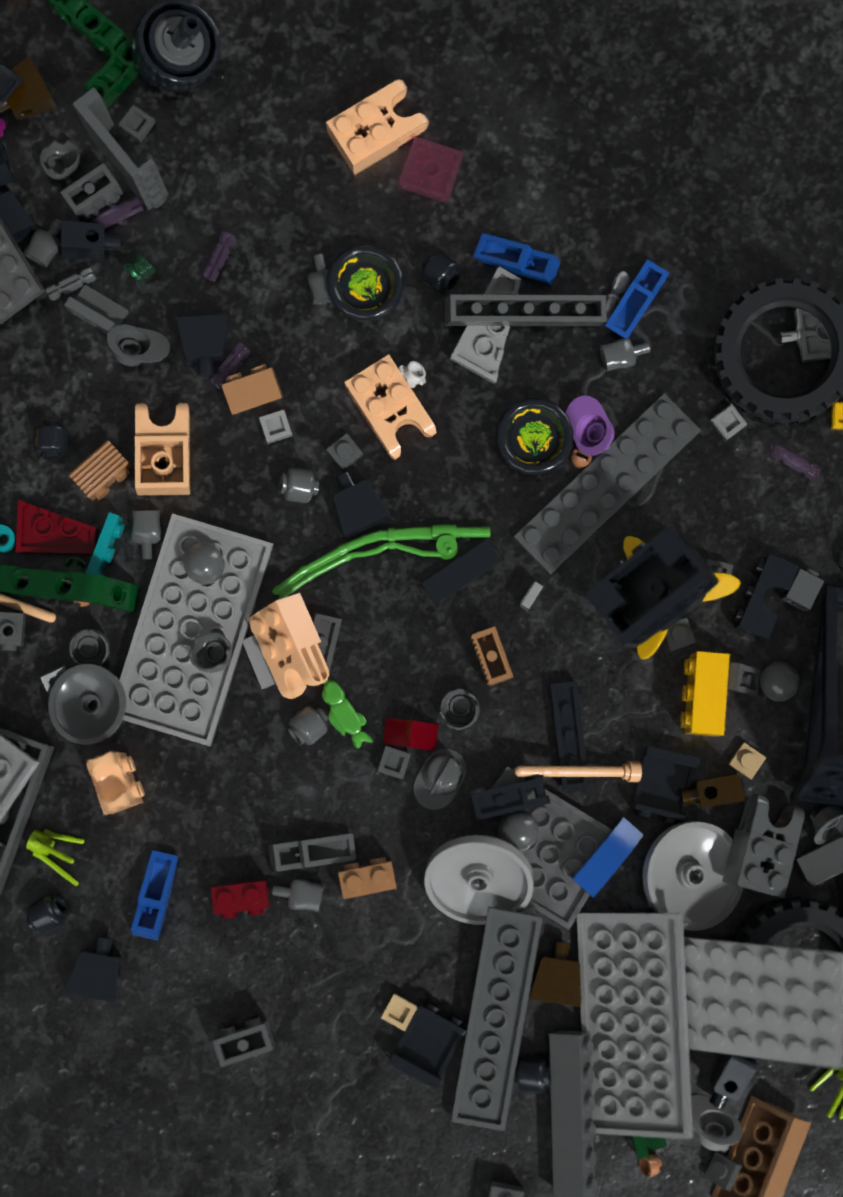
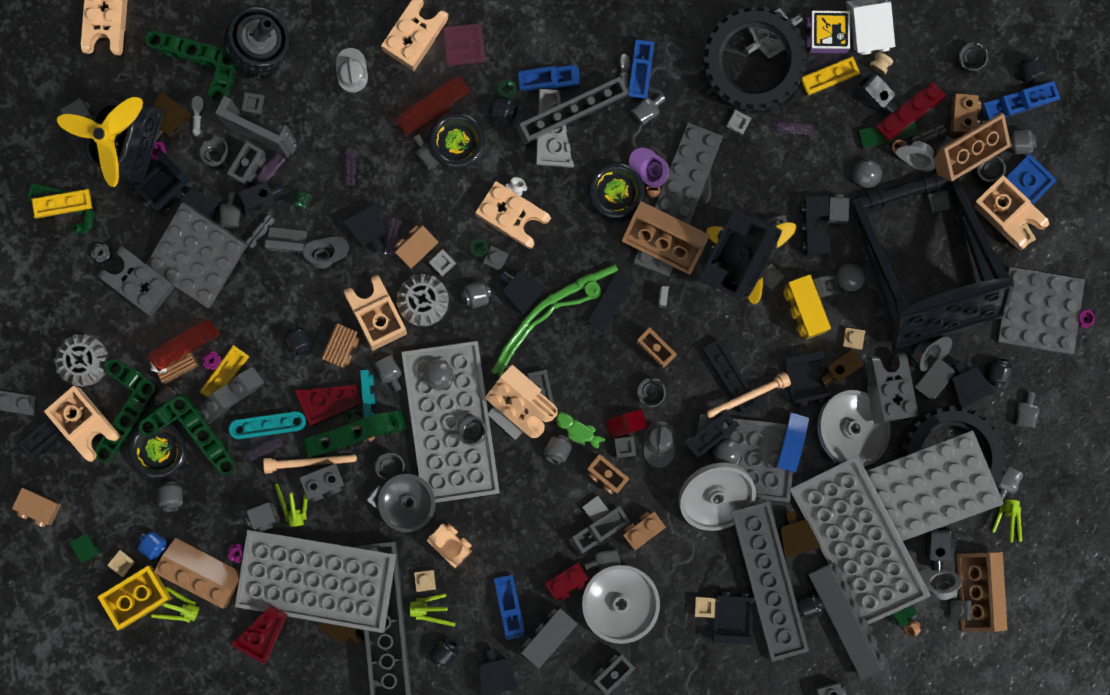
camera: 30 degrees left, 0 degrees up
none -> light grey piece [191,96,203,136]
none -> light grey piece [336,48,368,92]
none -> clear red slope [396,76,471,135]
none -> light grey gear [397,274,449,327]
none -> tan plate [414,570,436,592]
none -> clear green wheel [470,238,489,259]
none -> clear green wheel [498,79,517,99]
none -> dark grey brick [521,607,578,668]
none -> light grey tile [582,496,609,522]
none -> light grey dish [582,565,660,644]
none -> medium nougat brick [587,454,629,495]
none -> medium nougat slope [622,201,710,275]

